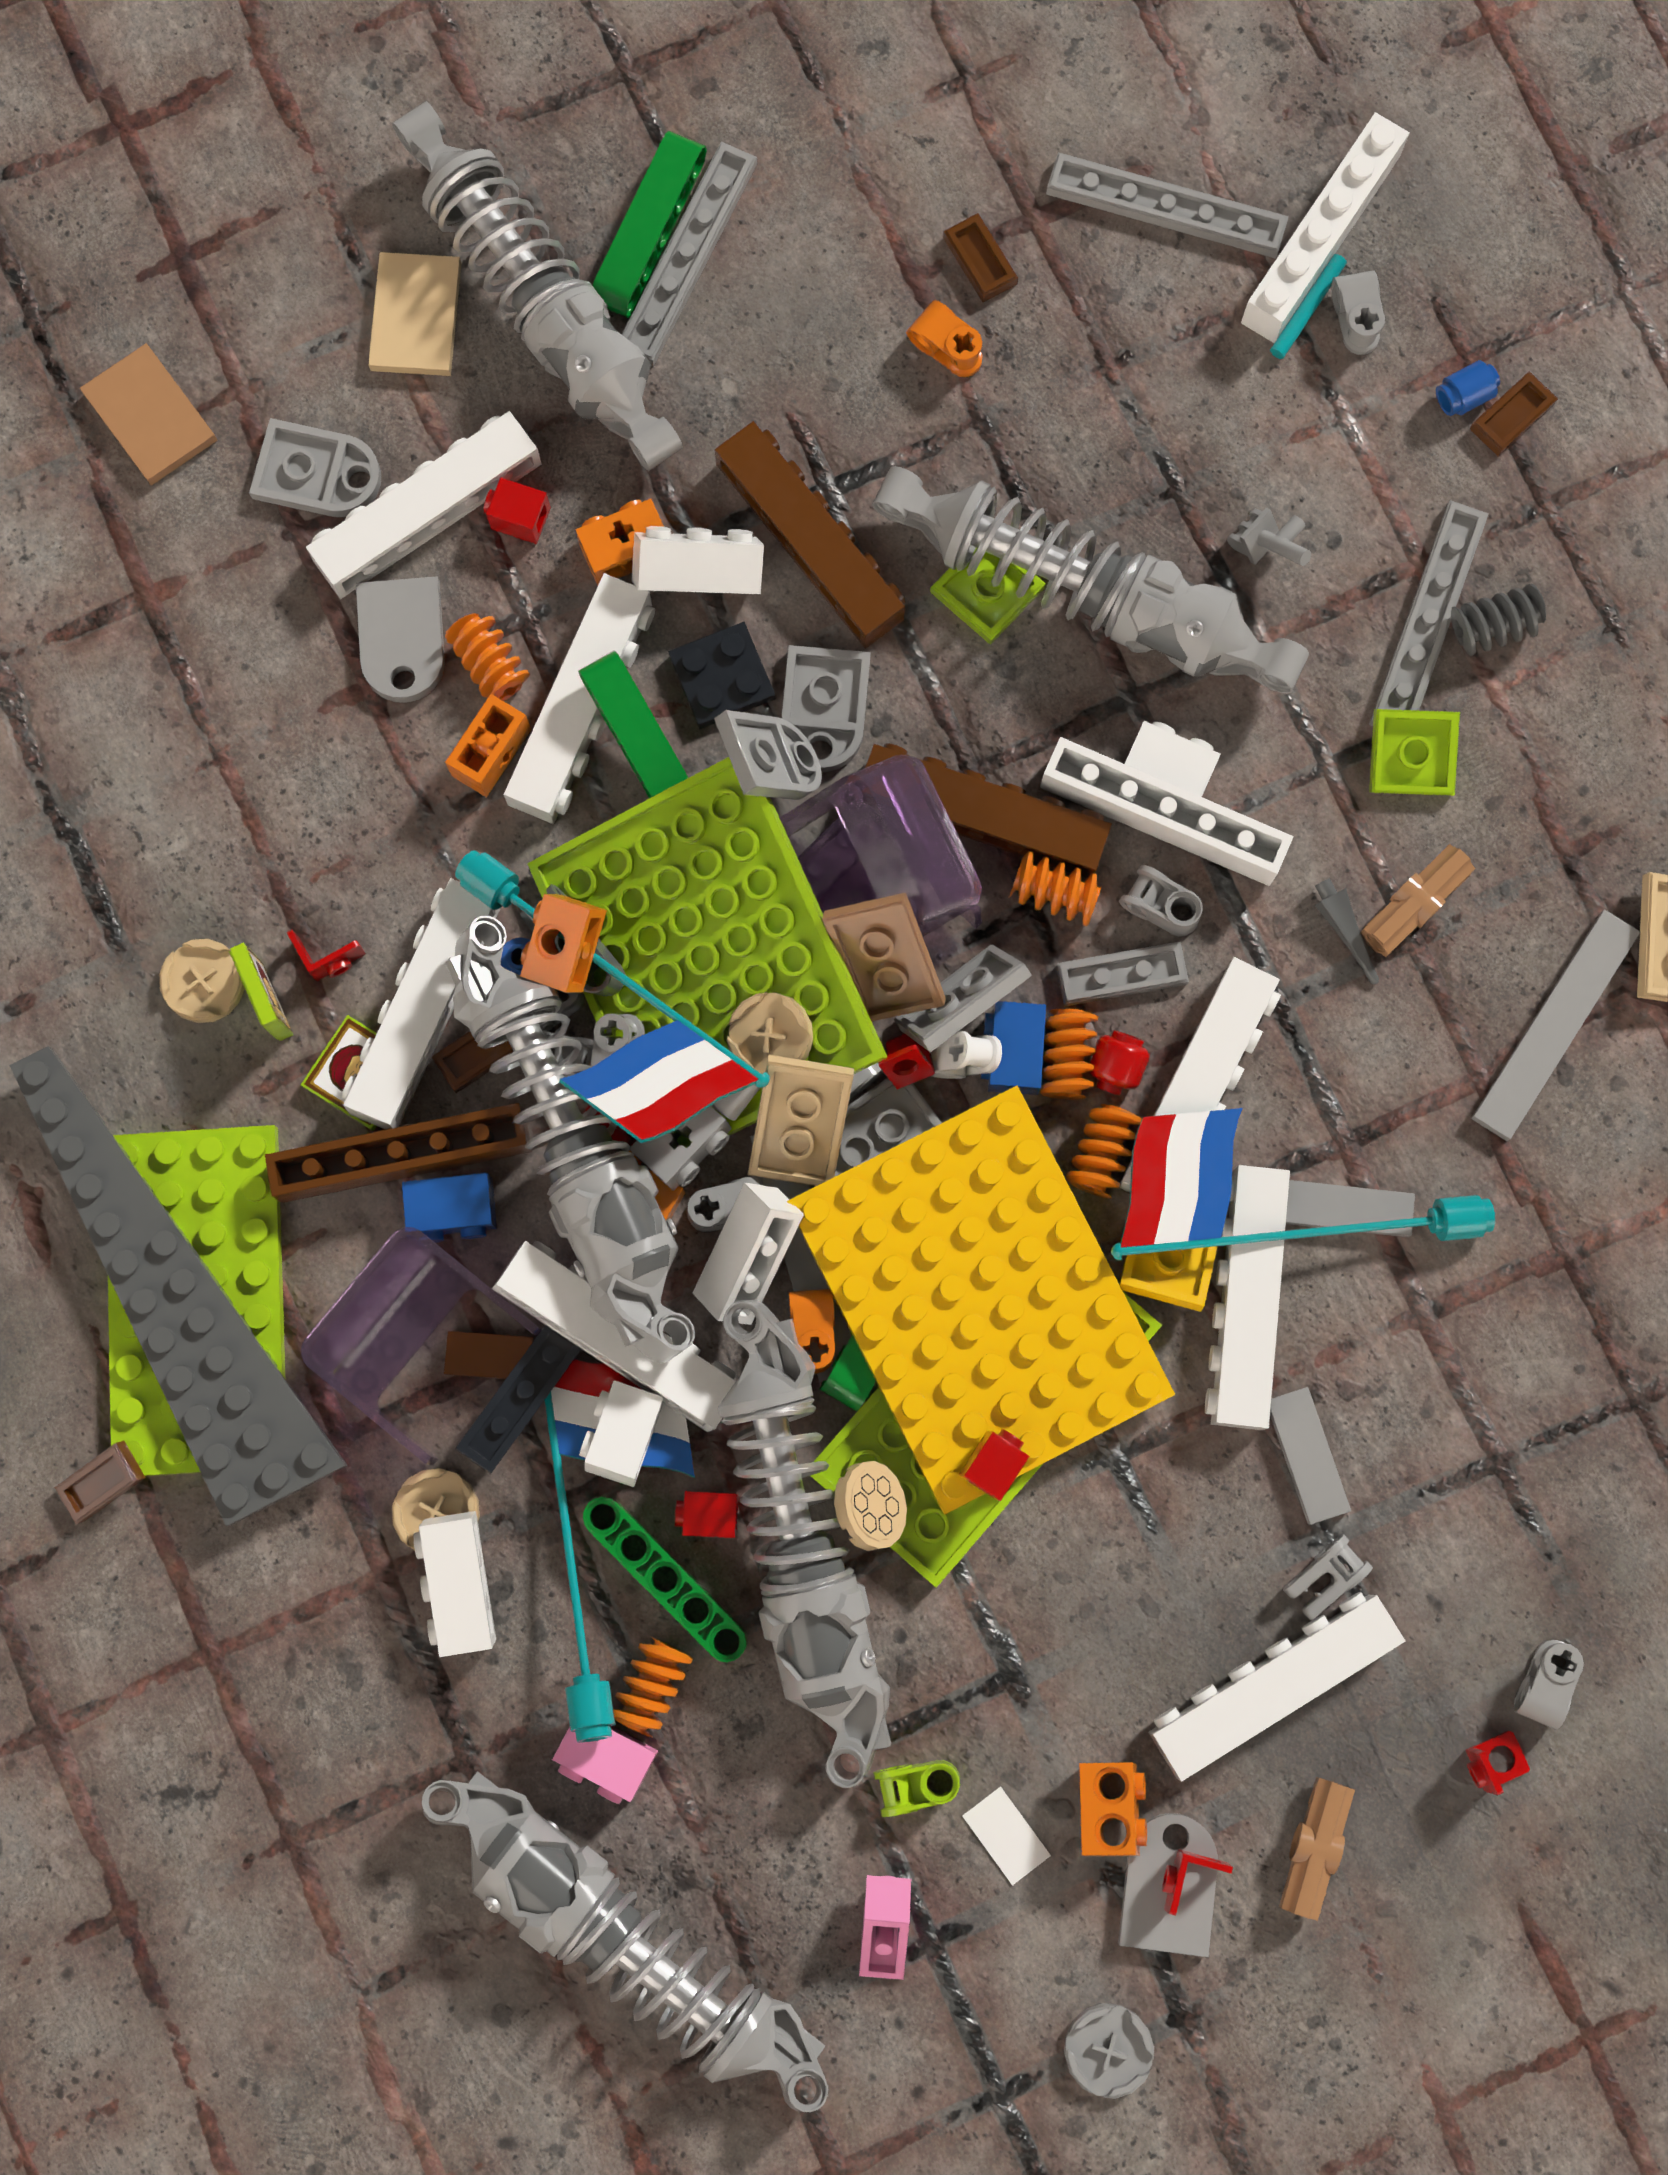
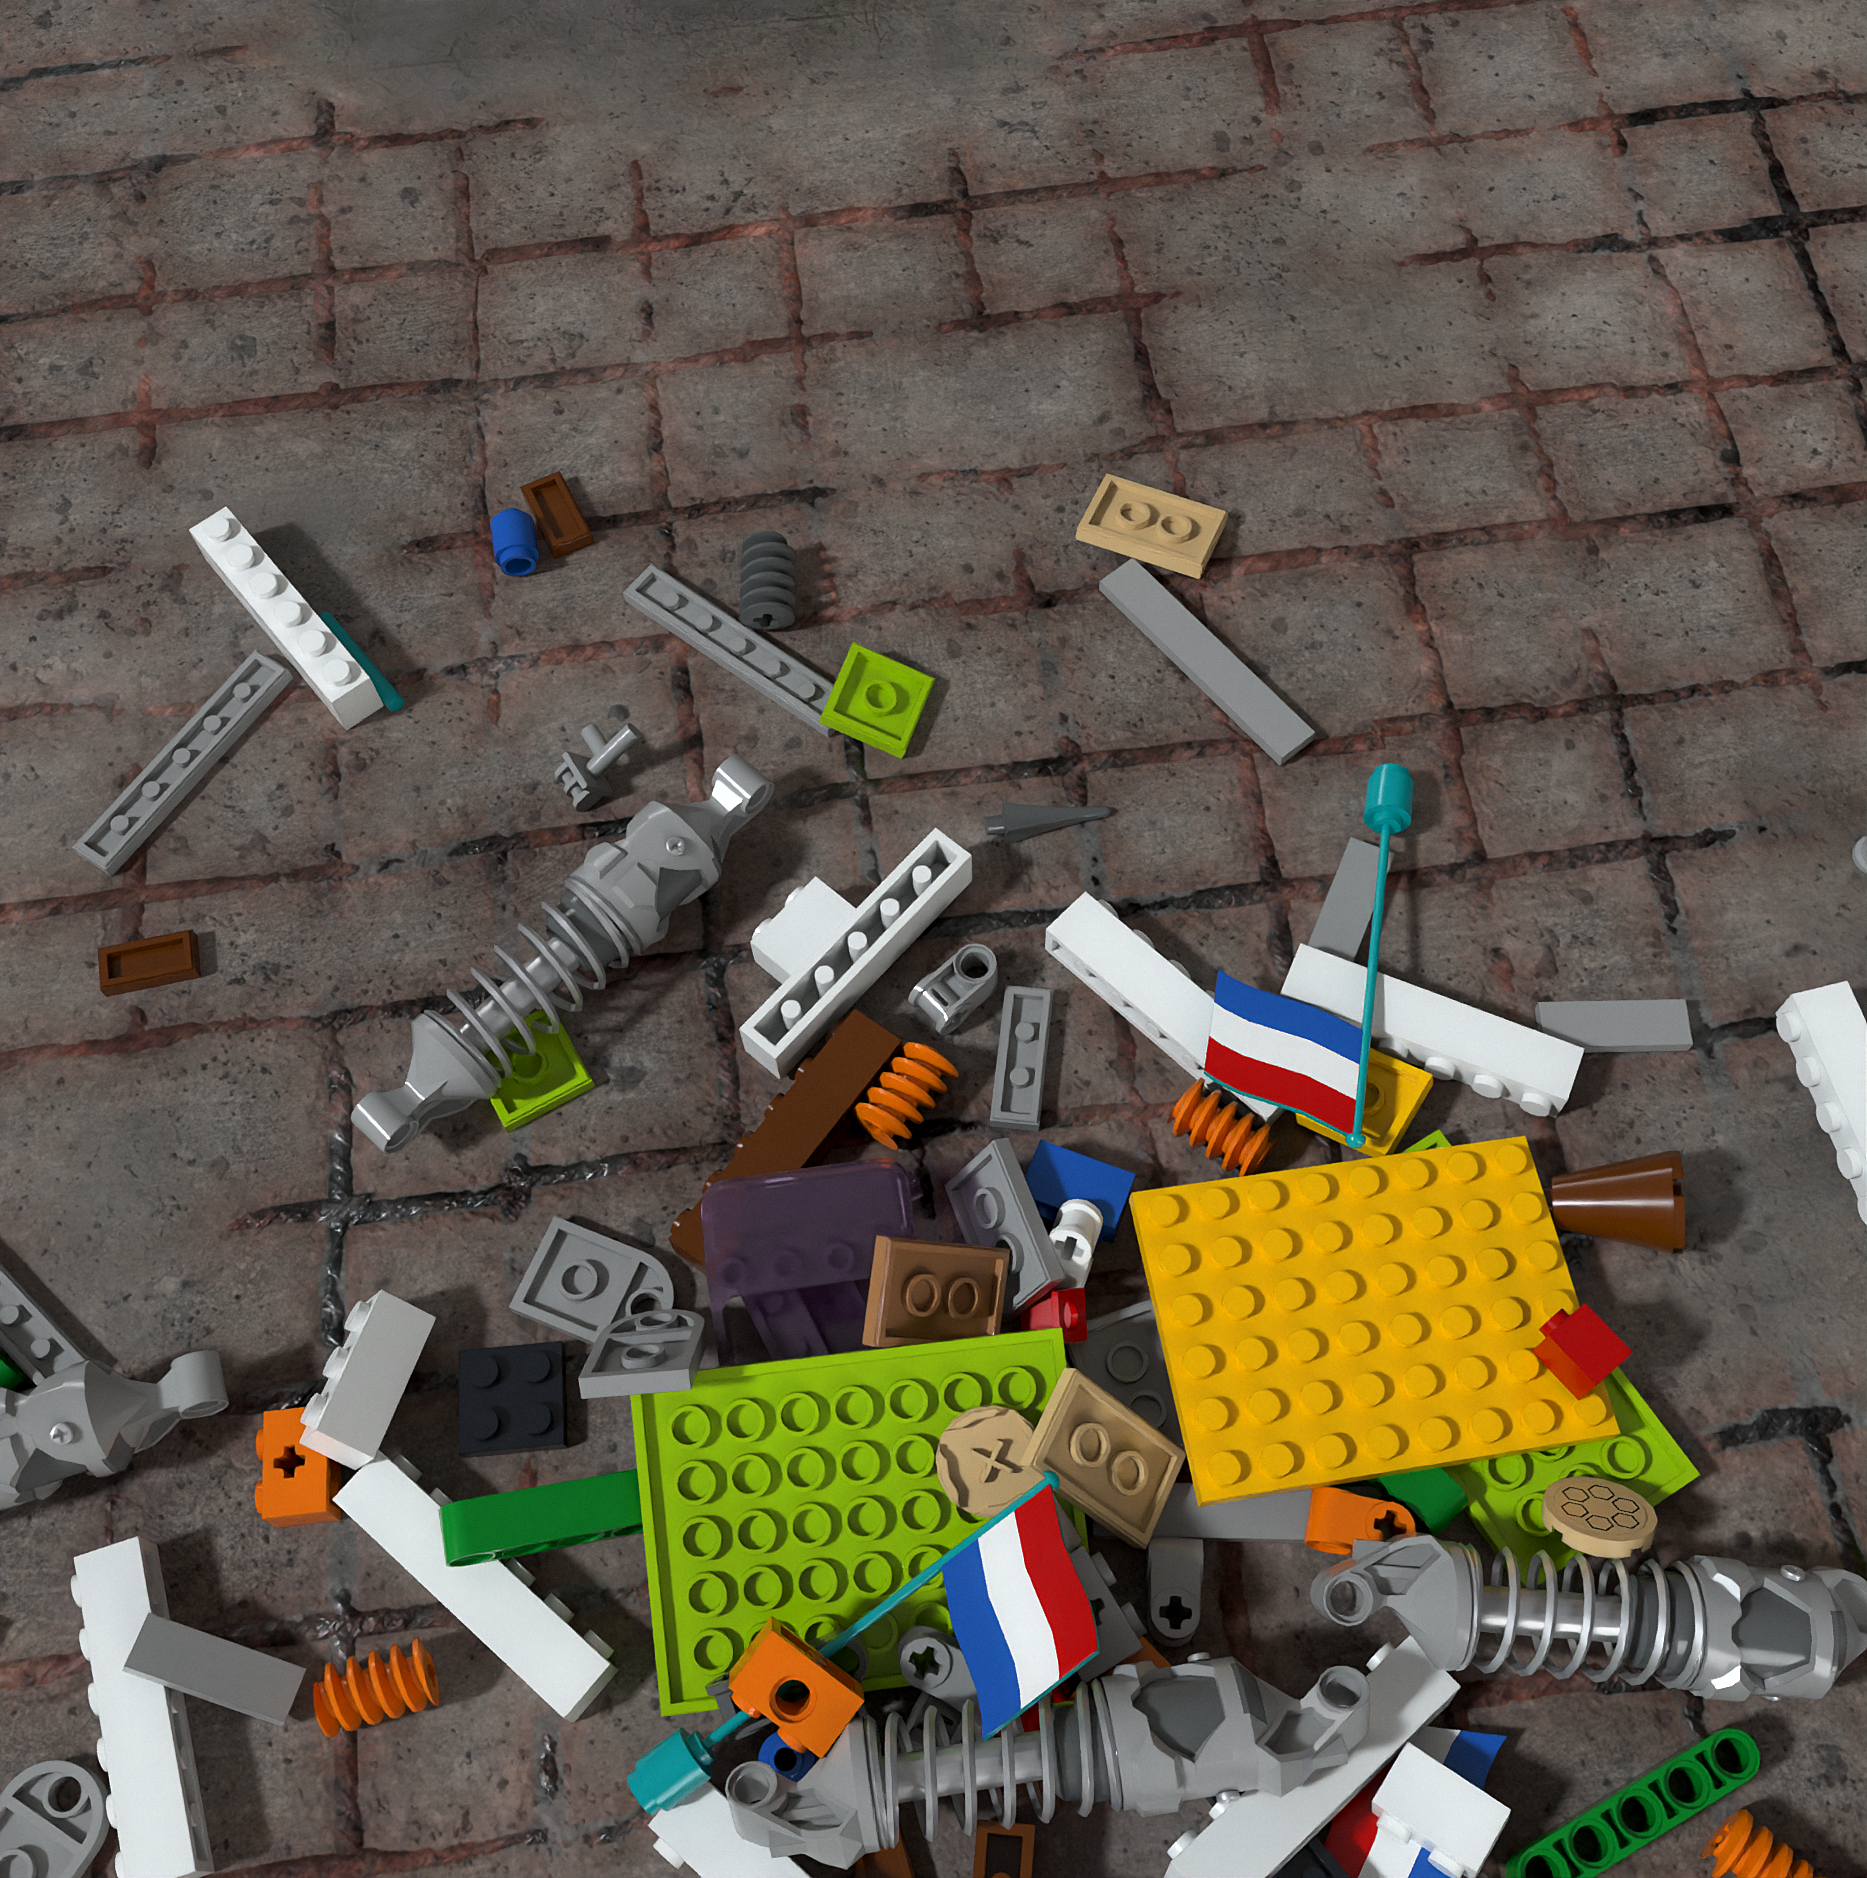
camera: 70 degrees left, 15 degrees down
light grey tile [356,576,445,703] -> none
orange brick [445,694,531,798] -> none
red brick [484,477,551,544] -> none
red brick [675,1491,739,1538] -> none
white brick [693,1182,804,1325] -> none
reddish brown brick [714,421,906,649] -> none
orange piece [906,300,983,377] -> none
orange piece [1040,1009,1098,1100] -> none
red head [1089,1030,1150,1095] -> none
light grey piece [1283,1534,1373,1620] -> none
light grey piece [1331,270,1385,355] -> none
medium nougat piece [1360,844,1475,957] -> none
none -> light grey tile [122,1612,306,1727]
none -> reddish brown cone [1542,1151,1685,1254]

